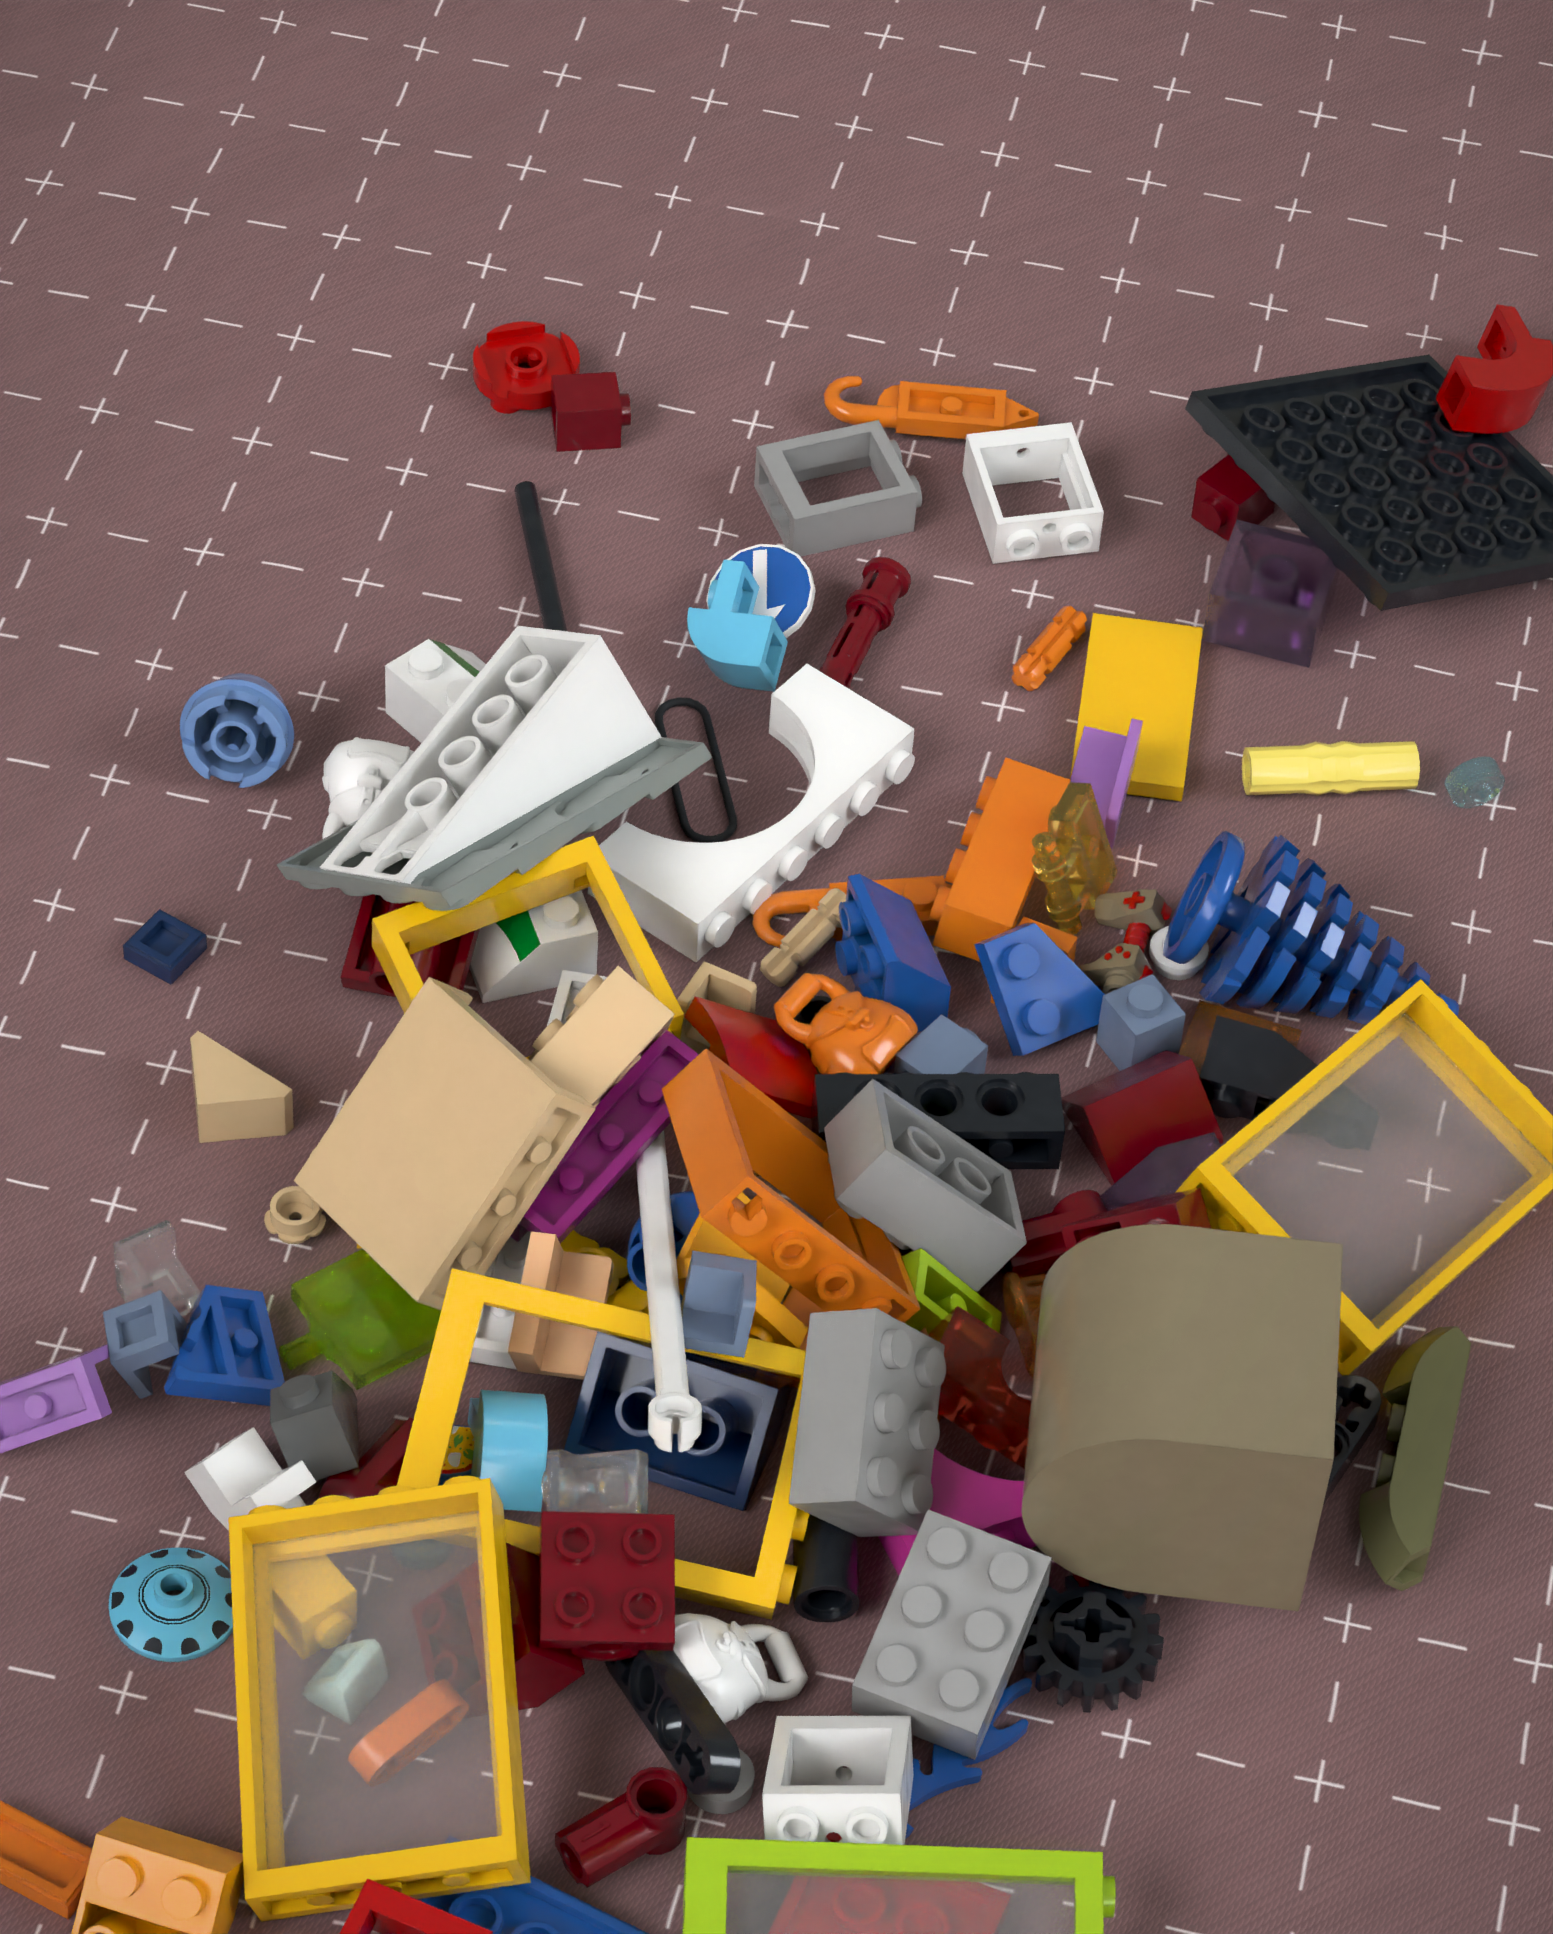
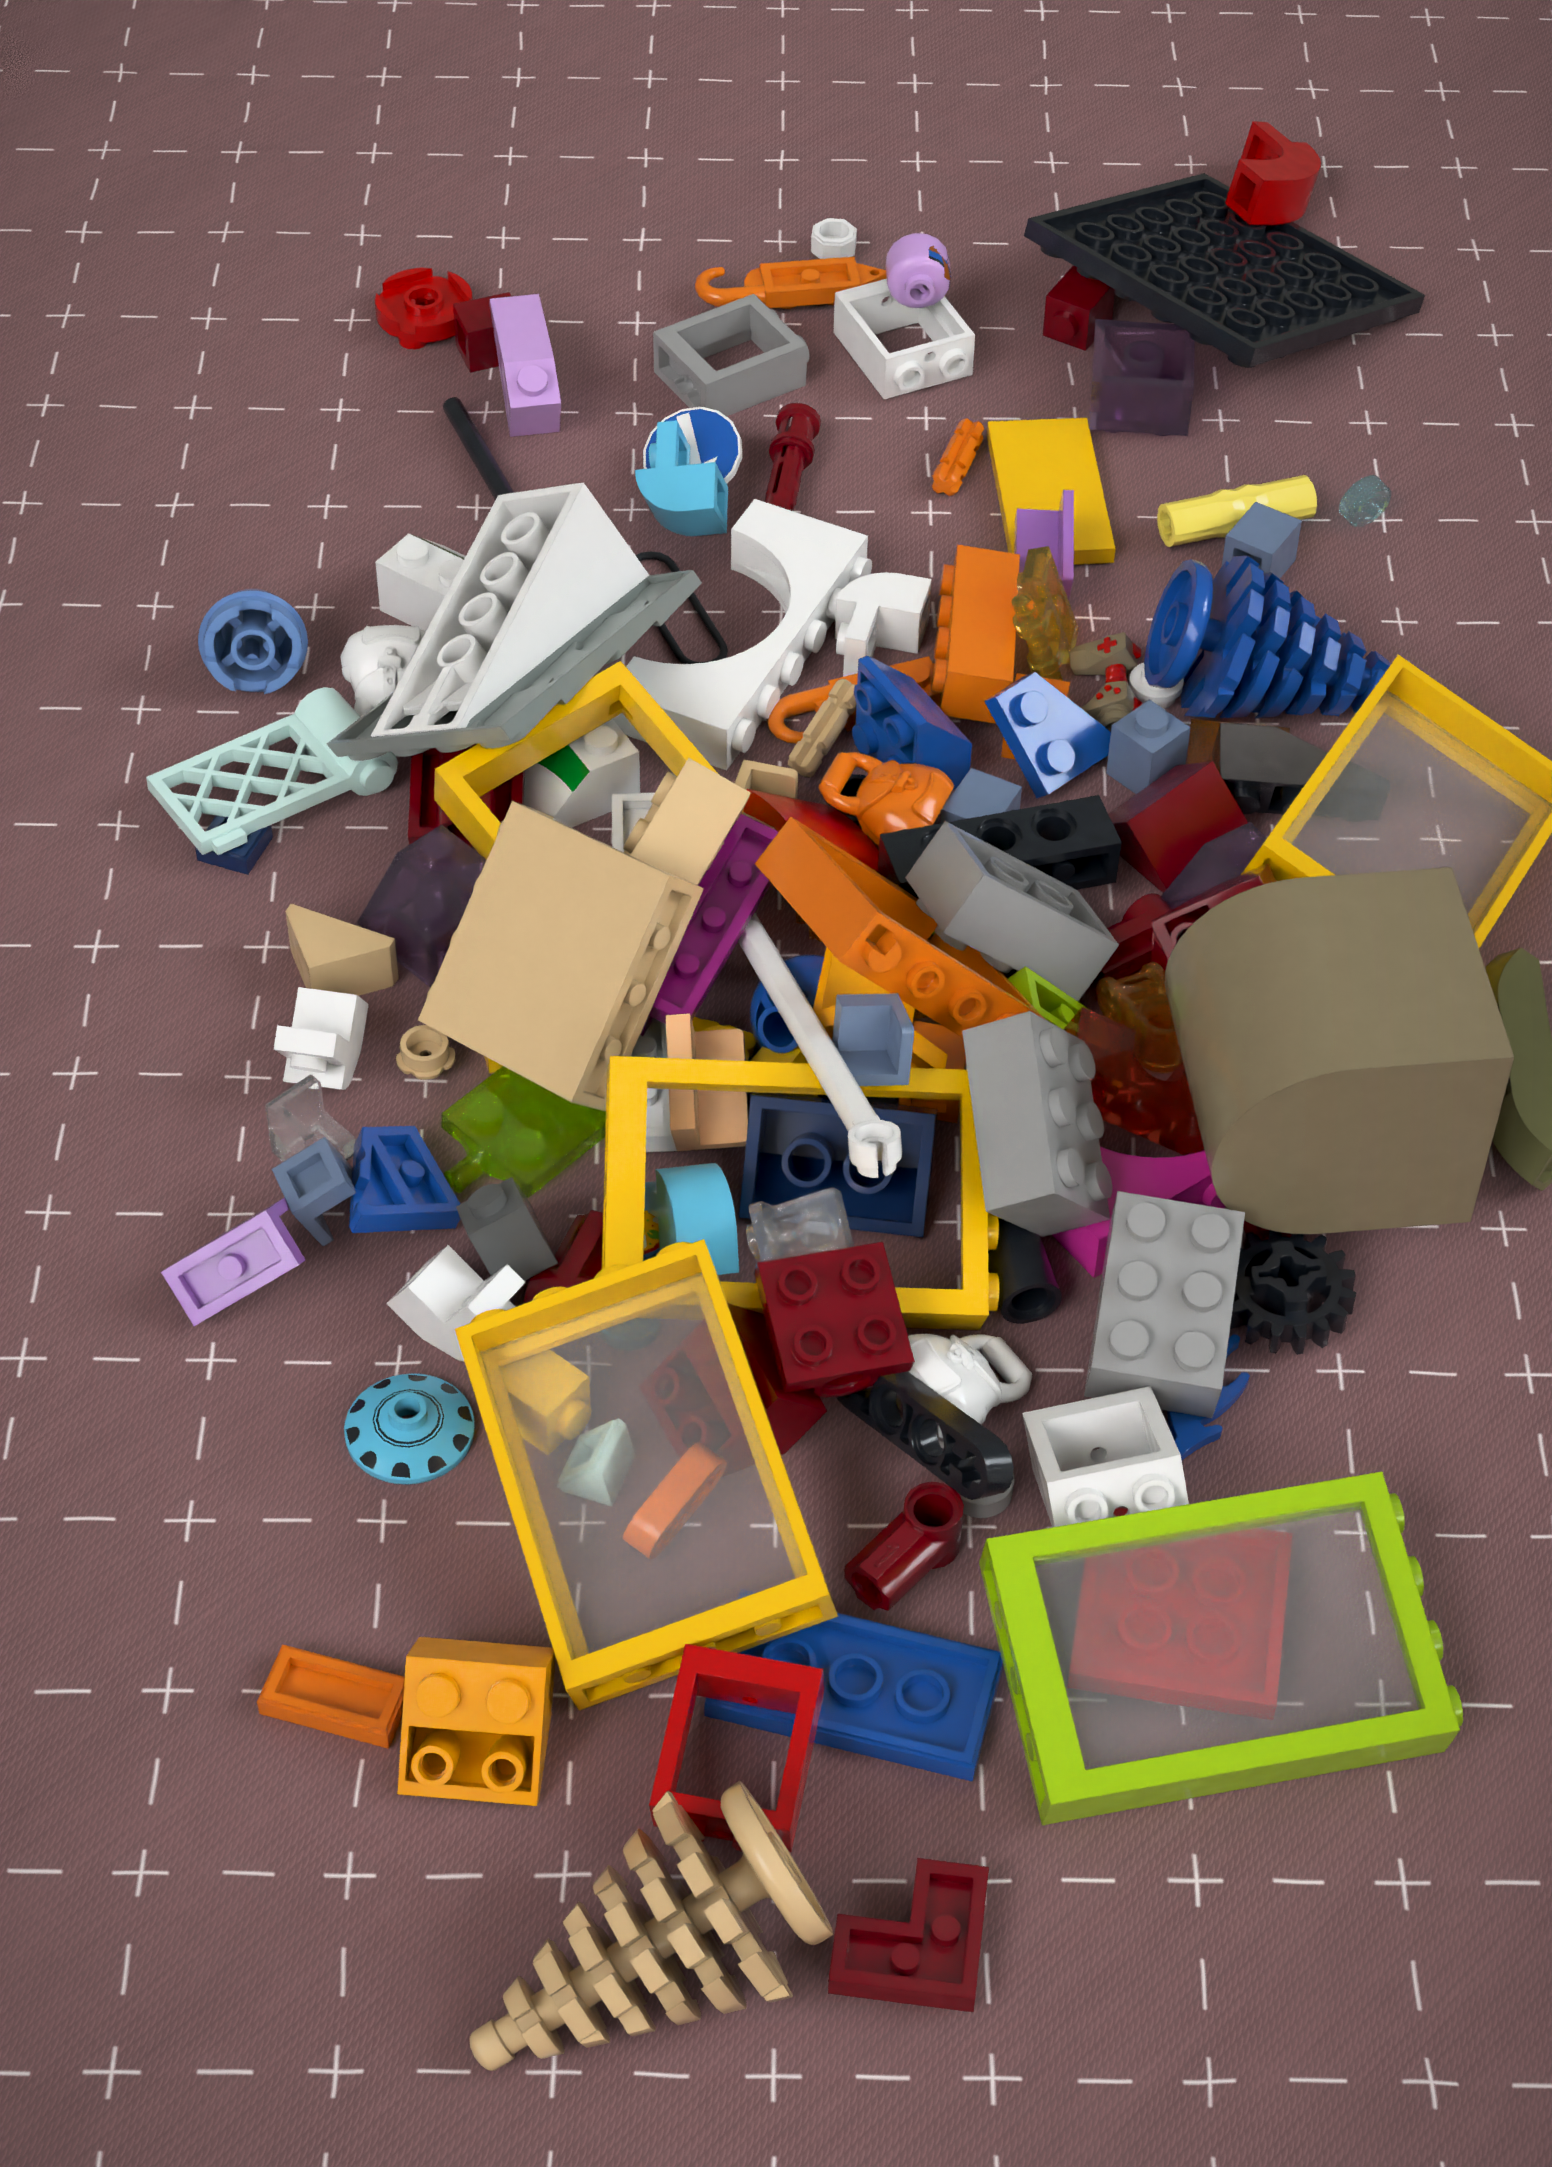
camera: 10 degrees left, 0 degrees up
none -> light aqua piece [146,687,398,855]
none -> white brick [274,987,369,1090]
none -> clear purple slope [357,824,487,987]
none -> lavender slope [490,294,561,437]
none -> white tile [811,218,857,259]
none -> white brick [835,572,931,677]
none -> lavender head [886,233,951,308]
none -> sand blue brick [1222,502,1302,579]

